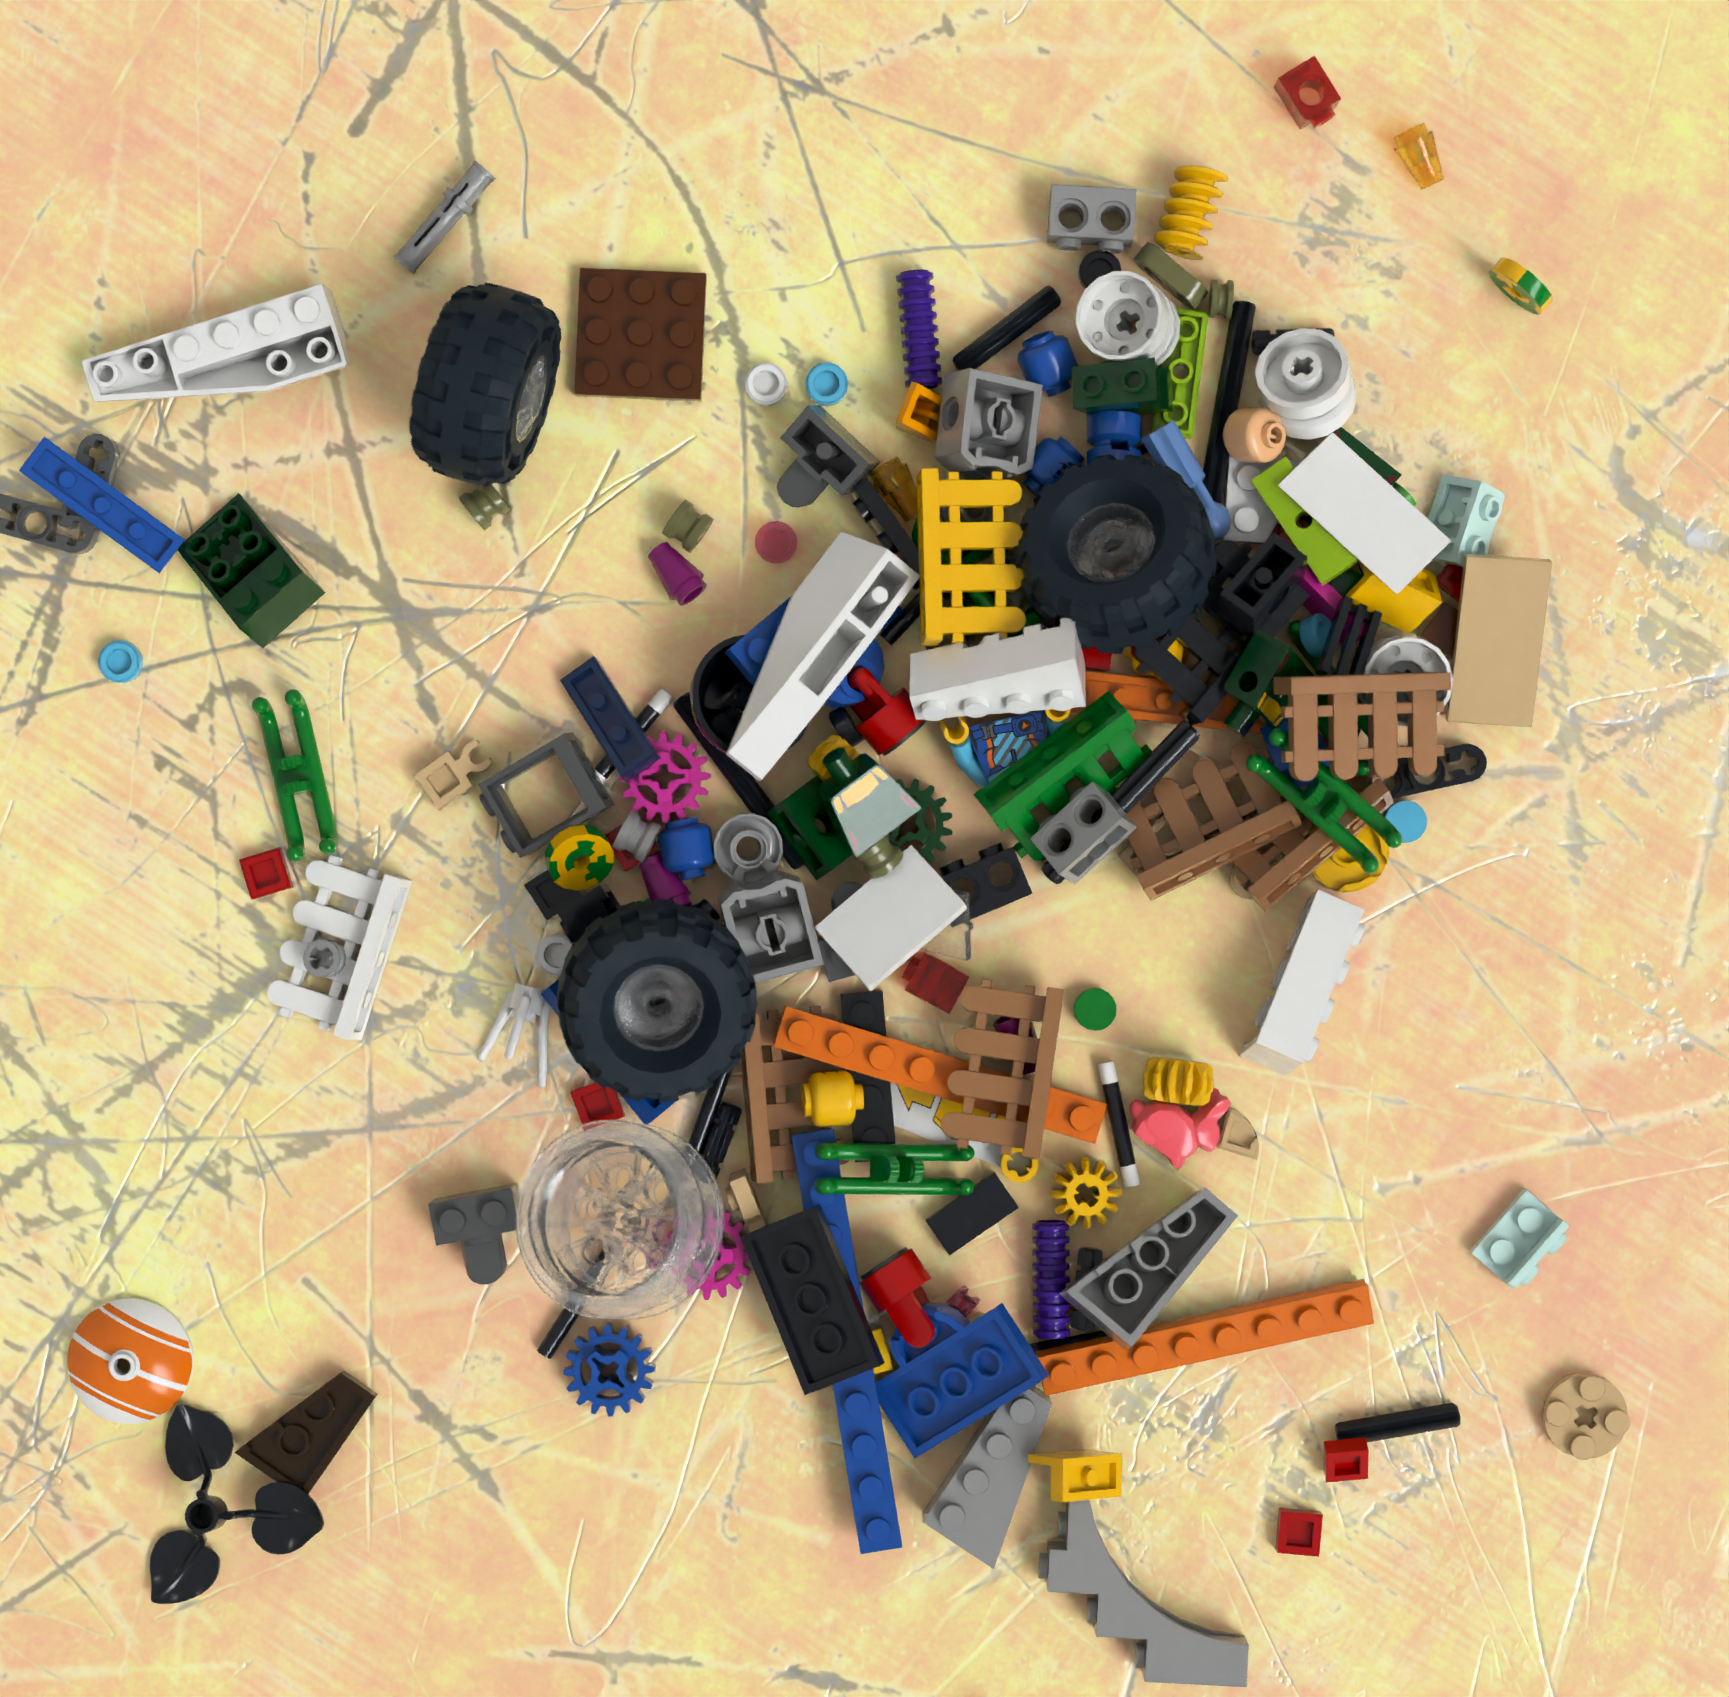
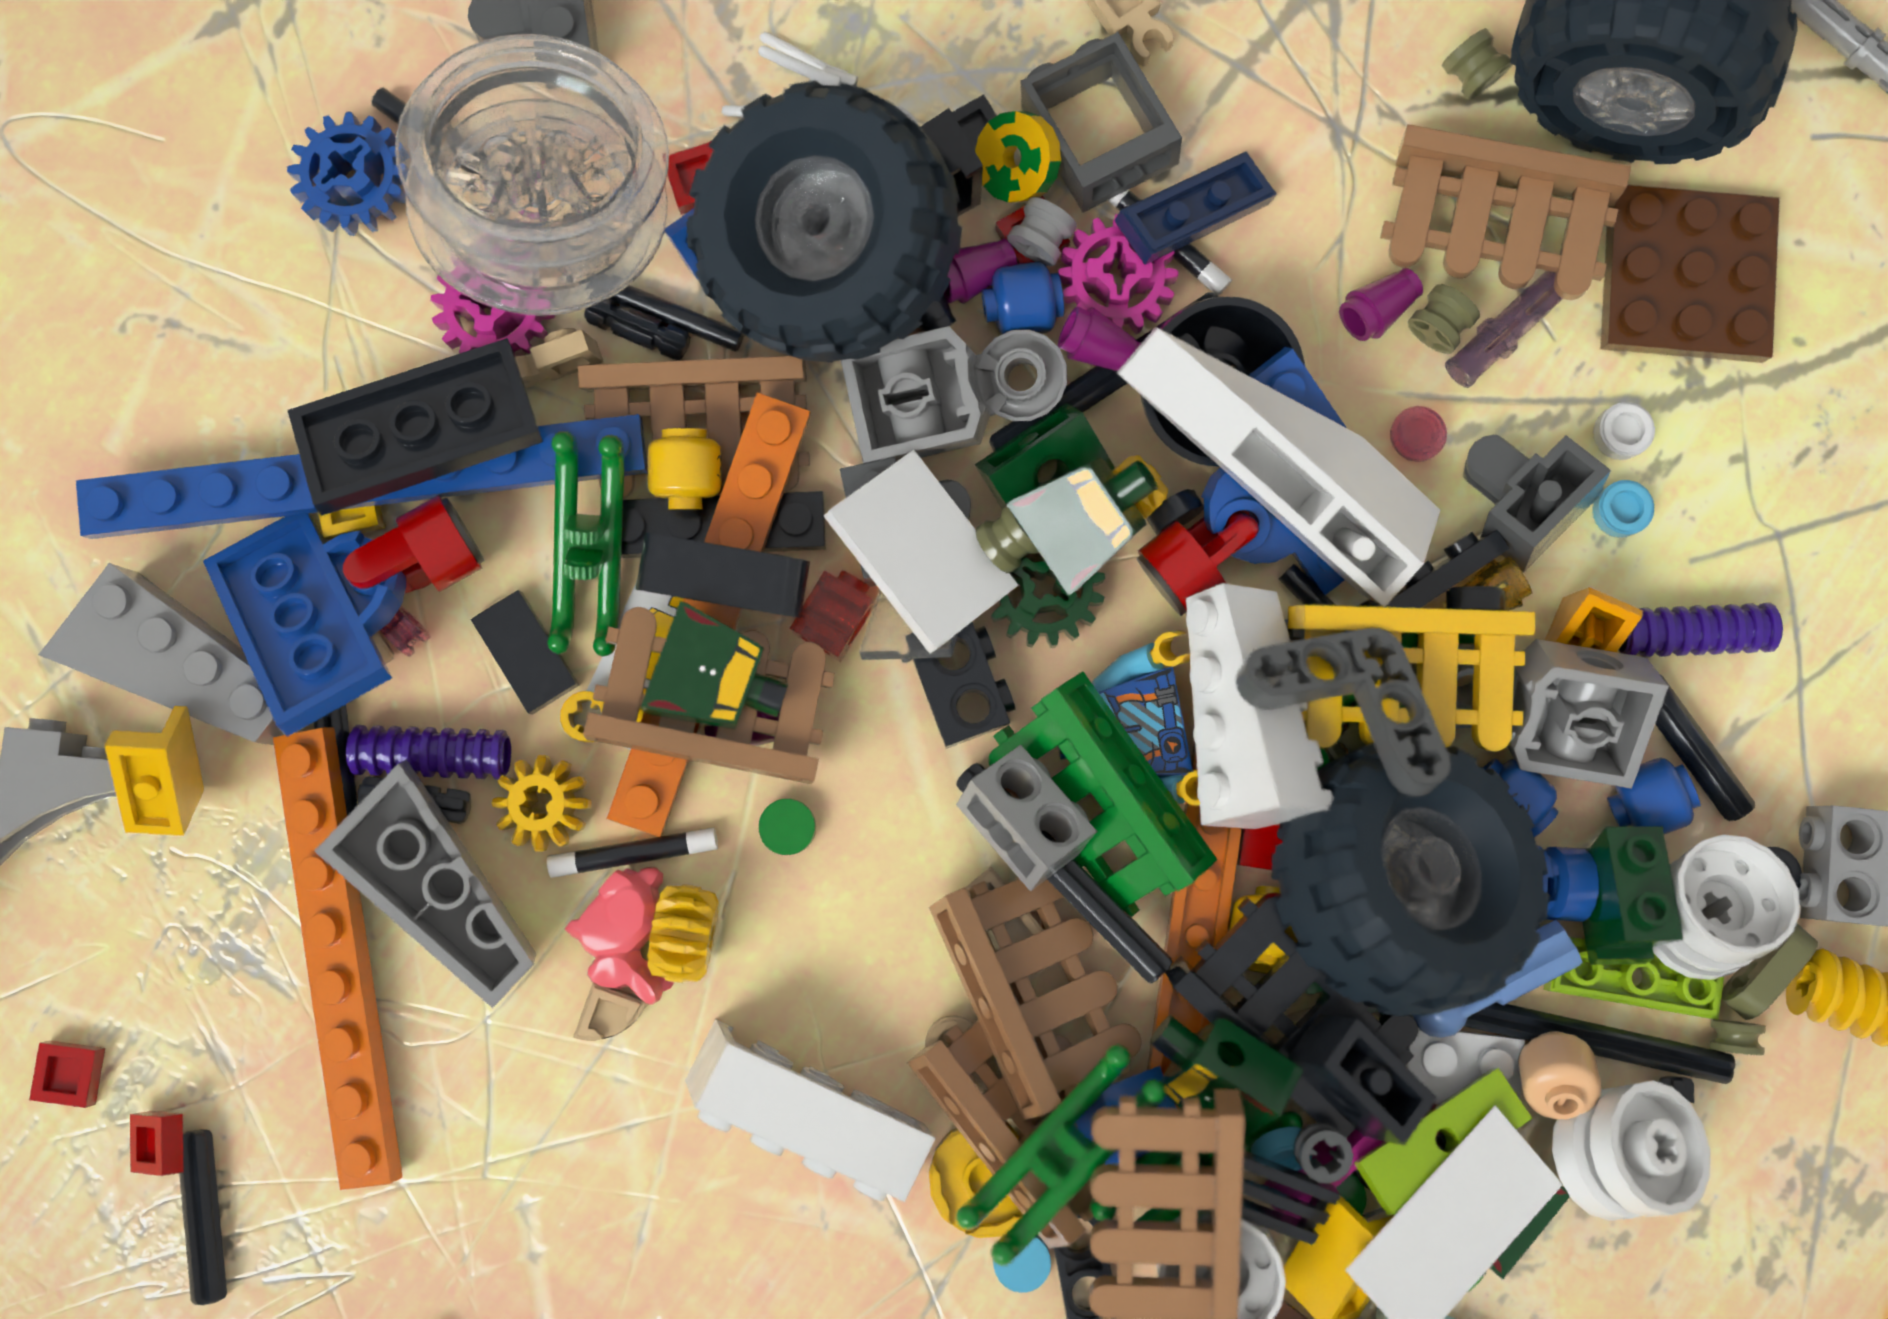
camera: 90 degrees right, 5 degrees down
none -> black beam [635,532,810,618]
none -> dark green torso [641,601,789,729]
none -> magenta cone [1058,306,1142,371]
none -> dark grey beam [1236,628,1451,796]
none -> dark grey bush [1293,1122,1353,1183]
none -> medium nougat fence [1380,124,1631,300]
none -> pin [1445,271,1563,388]
none -> black tile [1446,586,1506,611]

